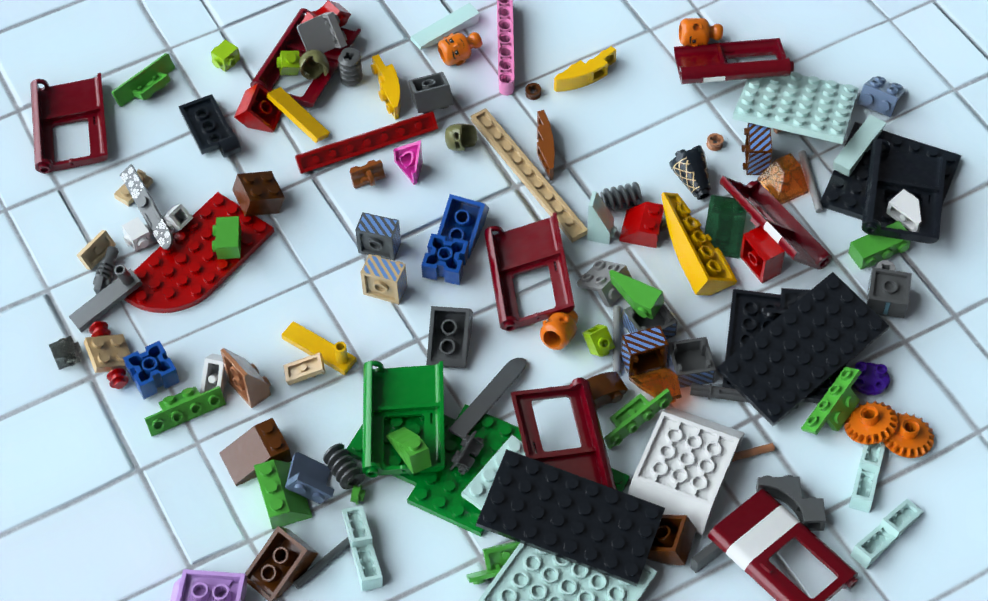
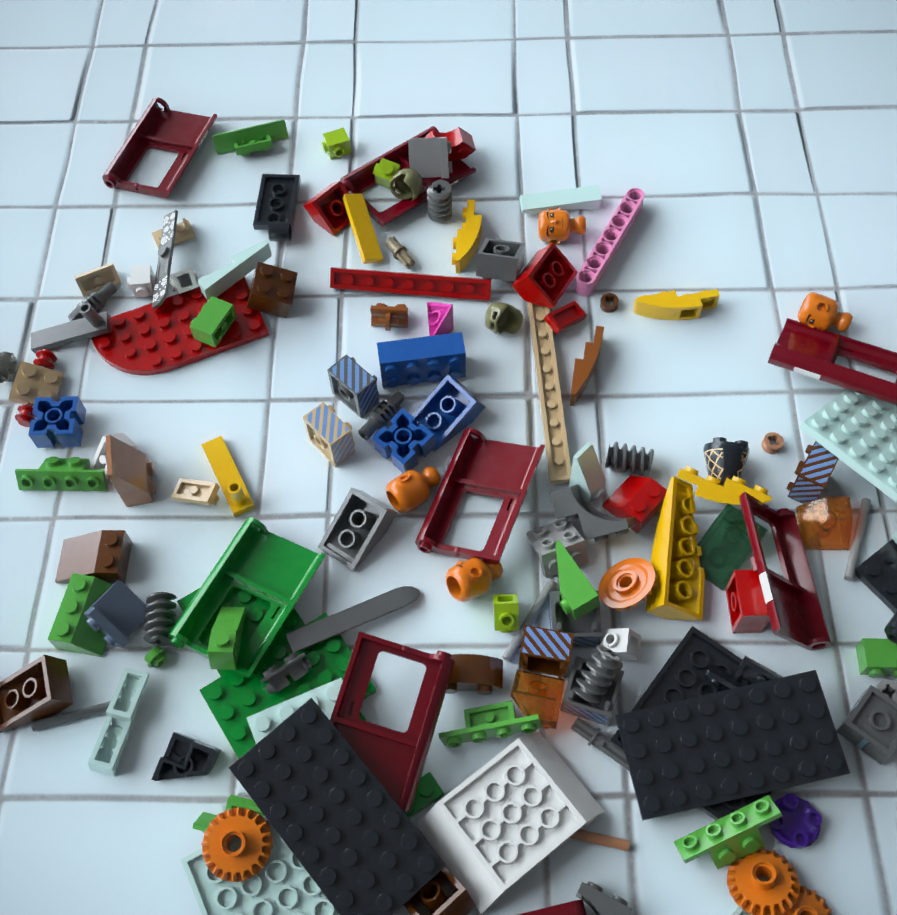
camera: 30 degrees right, 5 degrees up
none -> black slope [151,732,222,781]
none -> light aqua slope [197,240,272,301]
none -> orange gear [201,807,273,882]
none -> dark grey hinge [358,391,404,441]
none -> blue brick [377,332,466,388]
none -> dark tan axle [385,236,415,269]
none -> orange piece [385,466,441,513]
none -> red slope [512,242,578,309]
none -> red tile [544,300,588,334]
none -> dark grey arch [549,484,636,542]
none -> dark grey piece [573,645,623,704]
none -> orange gear [598,558,657,612]
none -> white brick [600,628,641,660]
none -> yellow slope [676,466,772,505]

